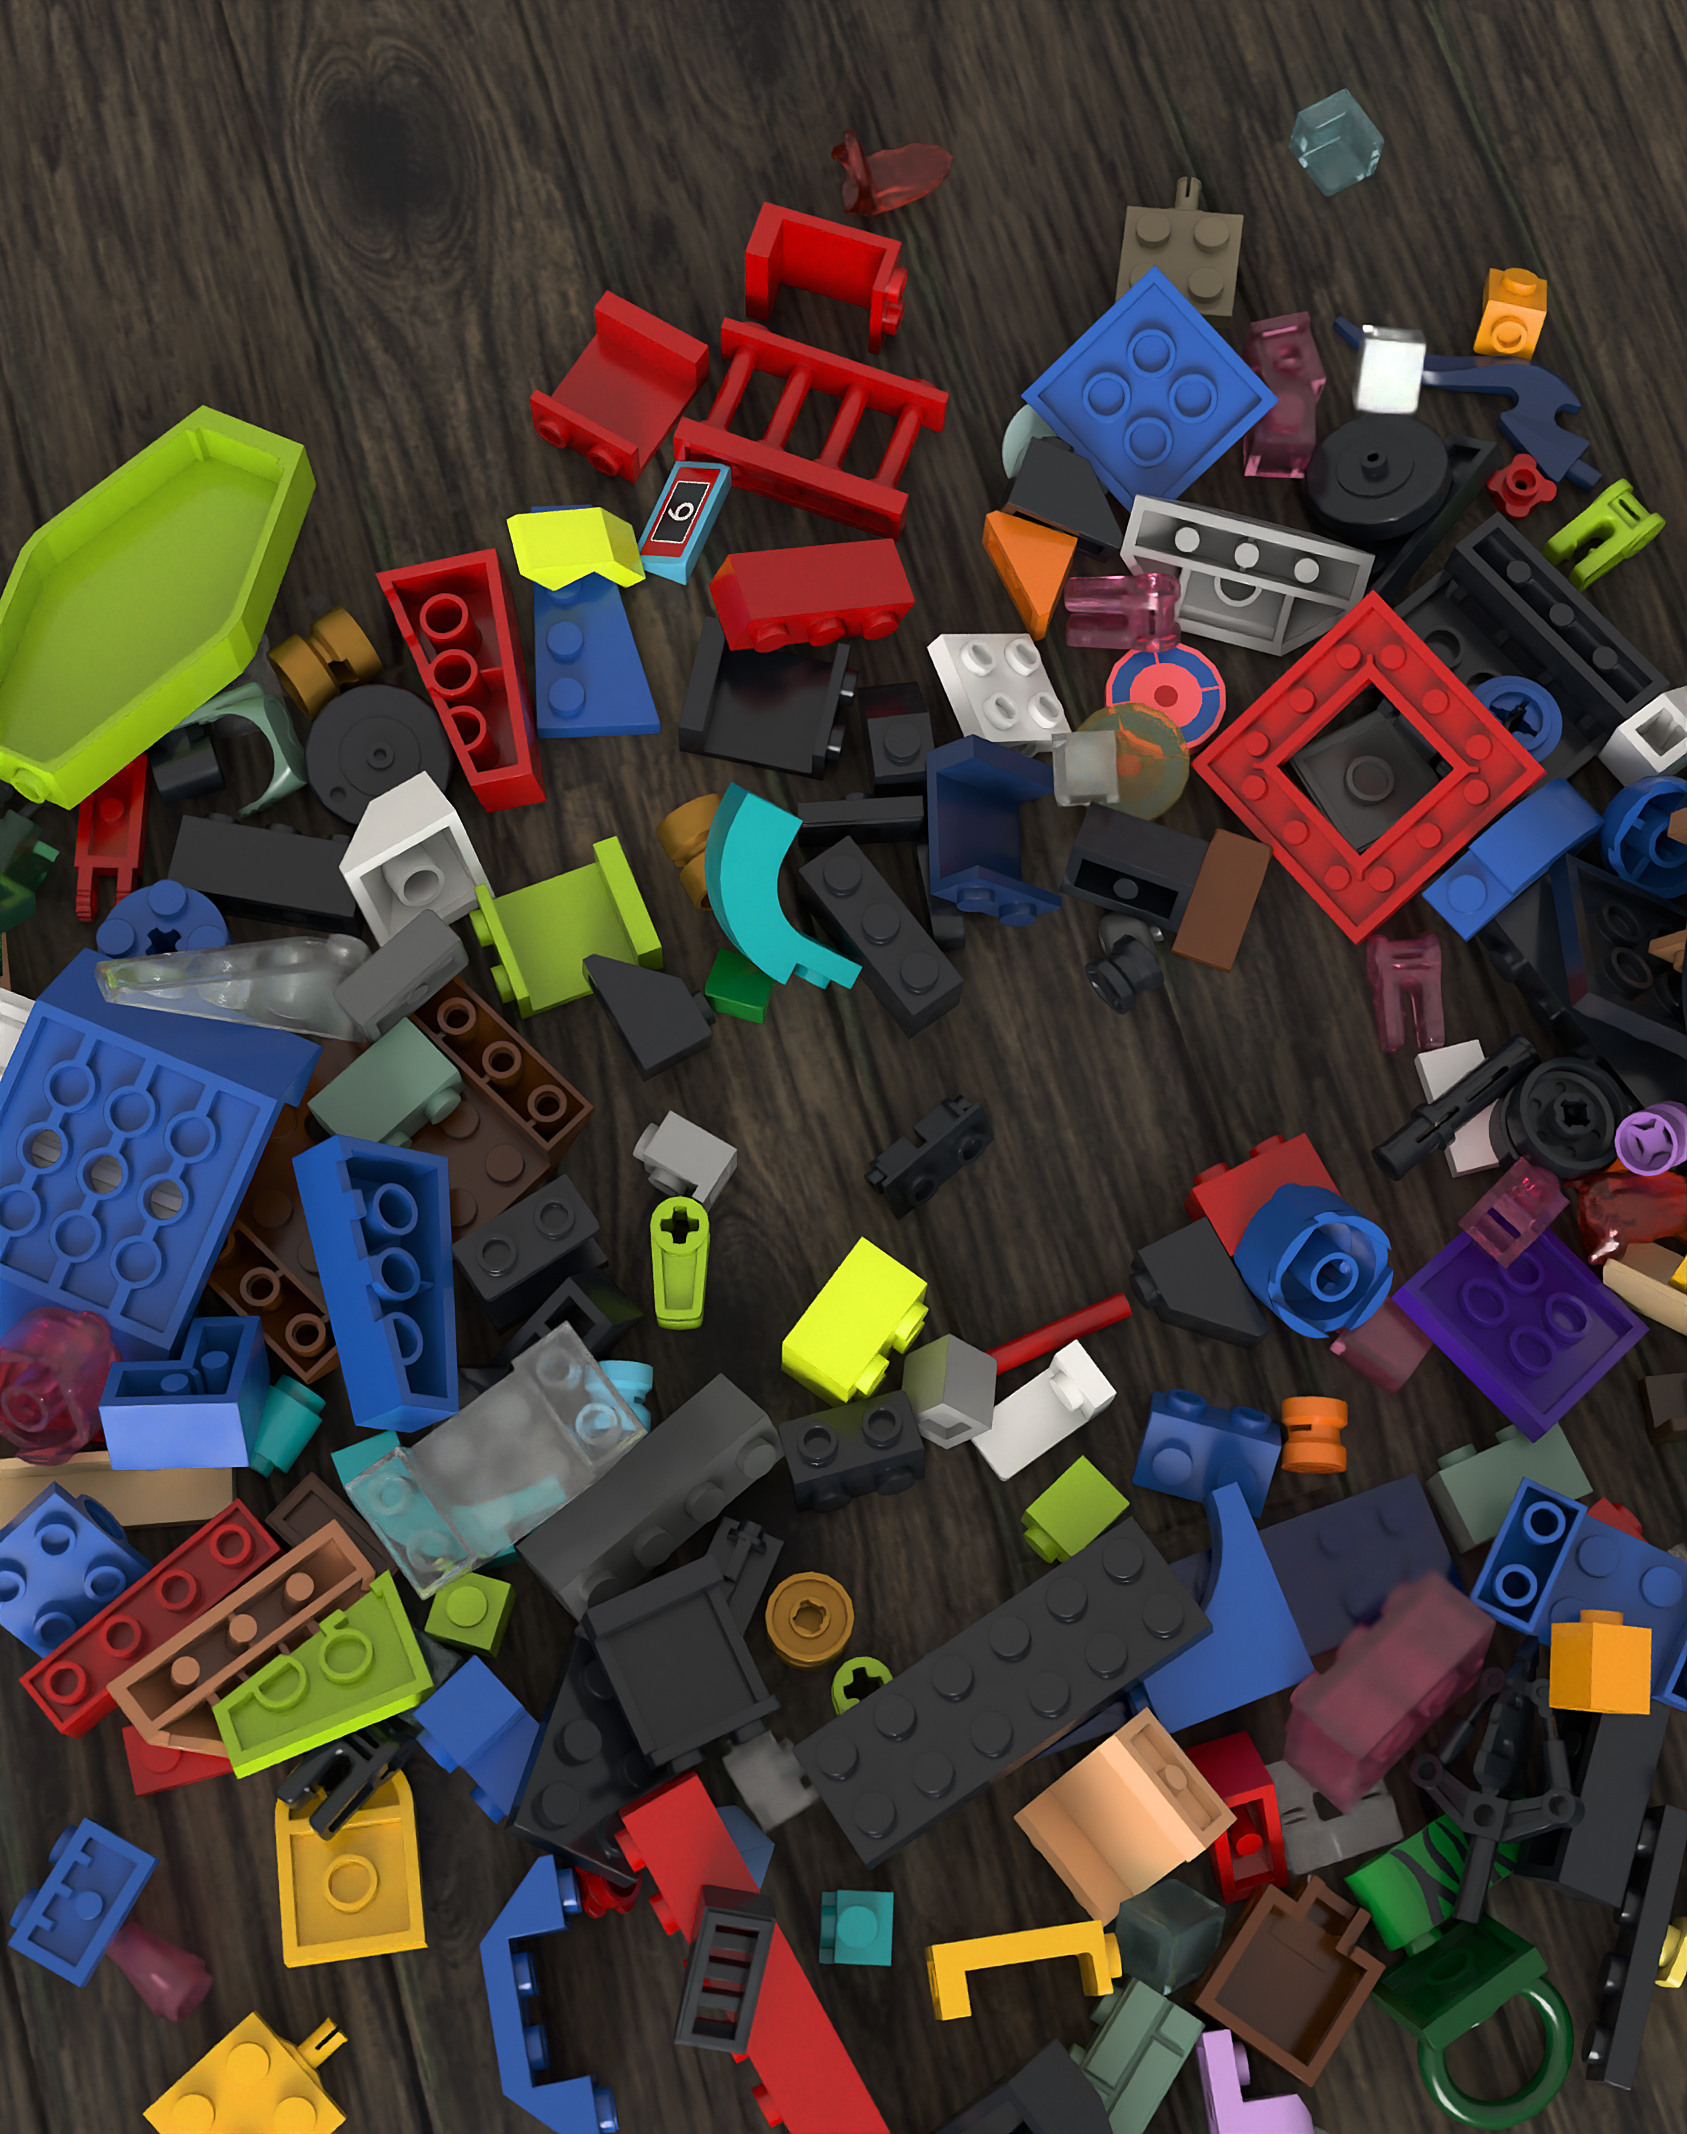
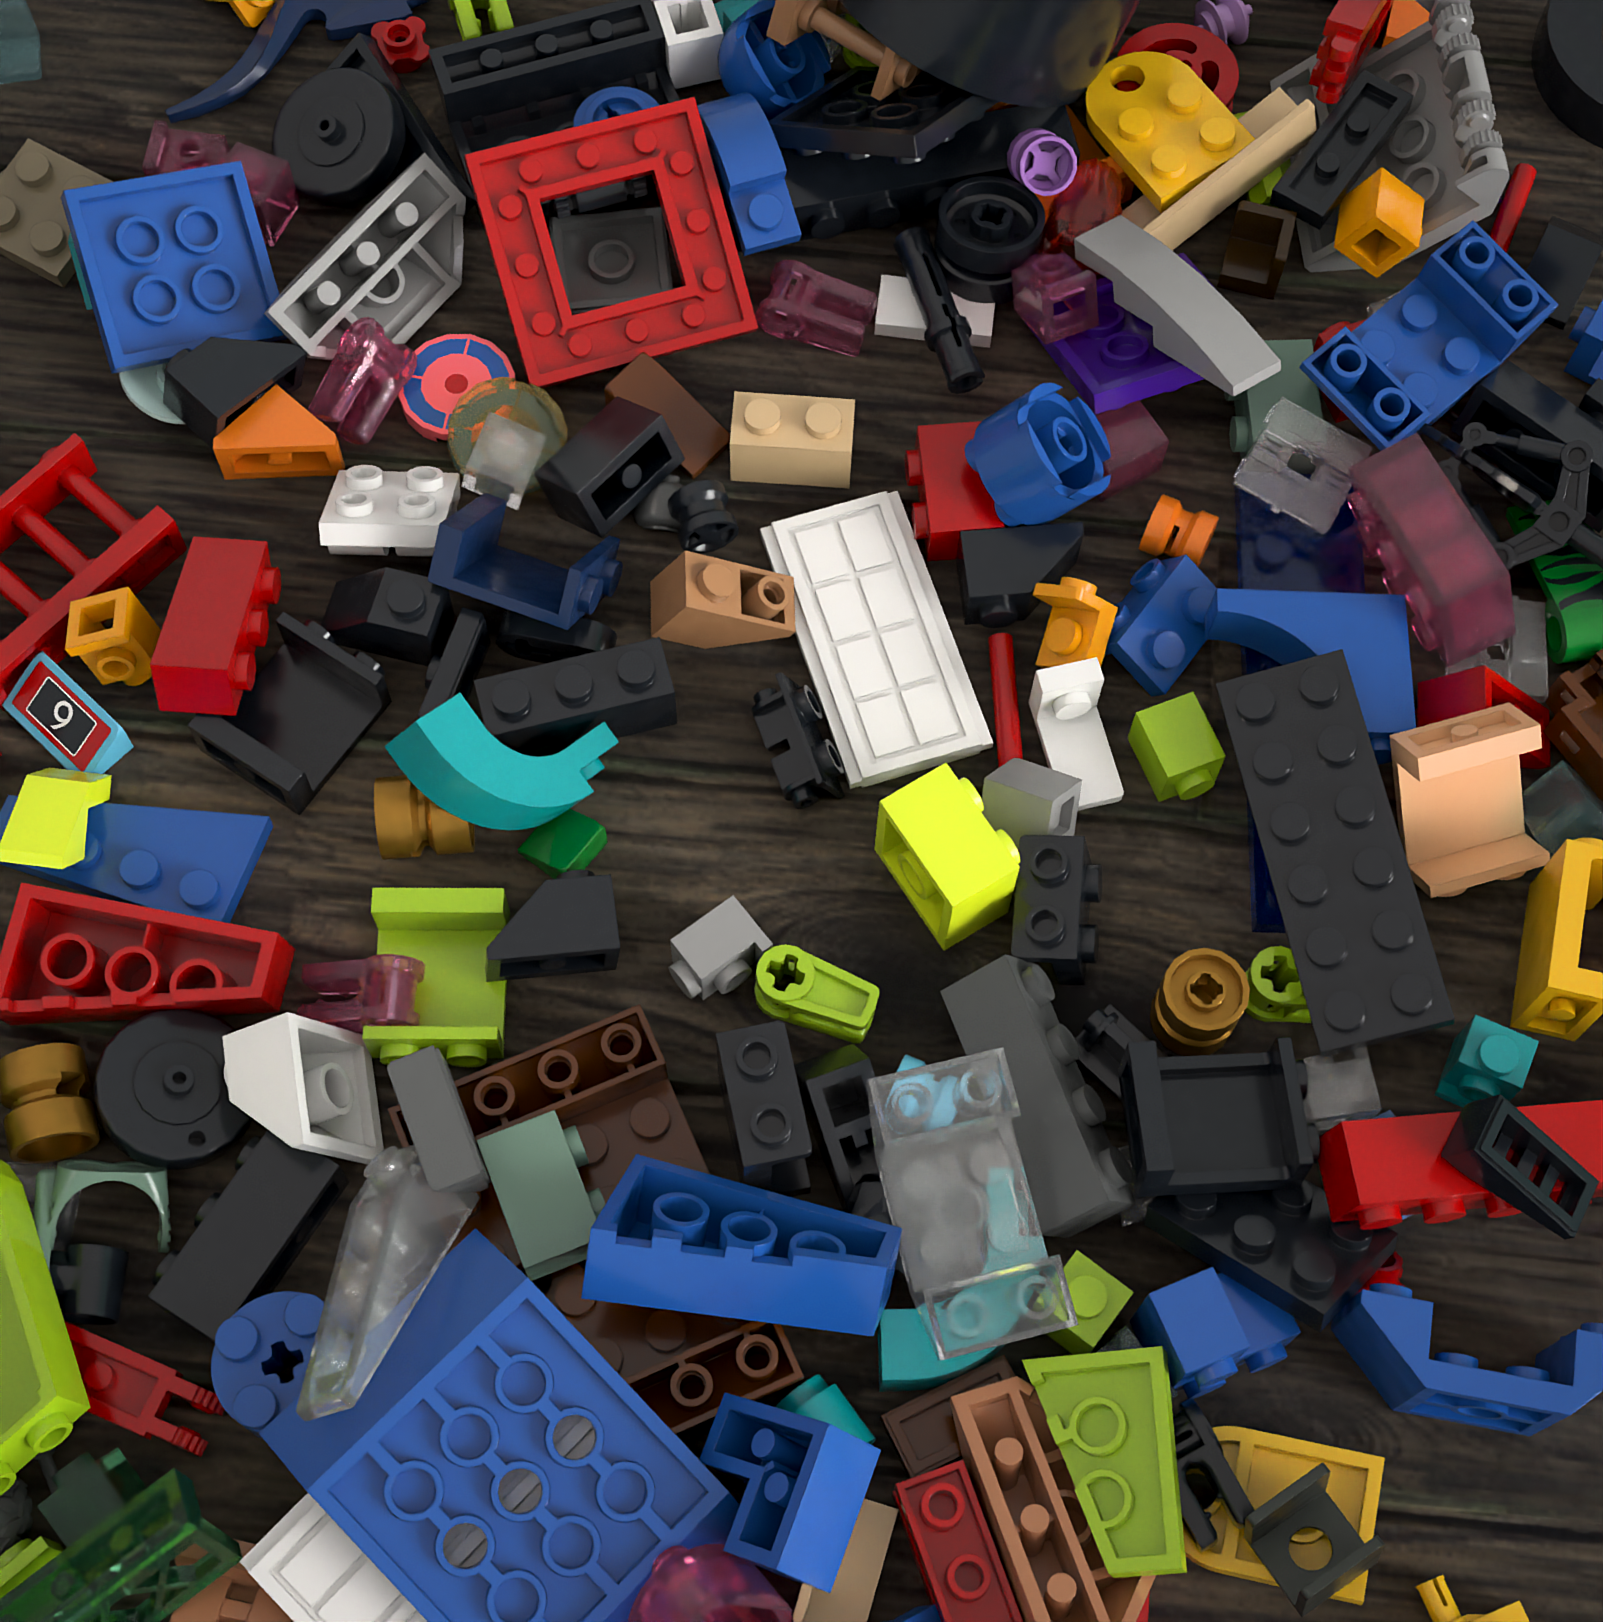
camera: 65 degrees left, 5 degrees down
clear brick [1352,325,1427,416] -> none
light orange brick [1549,1610,1652,1714] -> none
none -> light orange brick [65,587,161,686]
none -> clear pink piece [297,954,426,1033]
none -> medium nougat slope [650,550,796,649]
none -> tan brick [730,391,855,489]
none -> white piece [760,491,993,789]
none -> light orange bracket [1033,577,1118,669]
none -> light grey slope [1074,215,1281,397]
none -> clear piece [1232,397,1373,535]
none -> pearl dark grey piece [1244,1462,1385,1617]

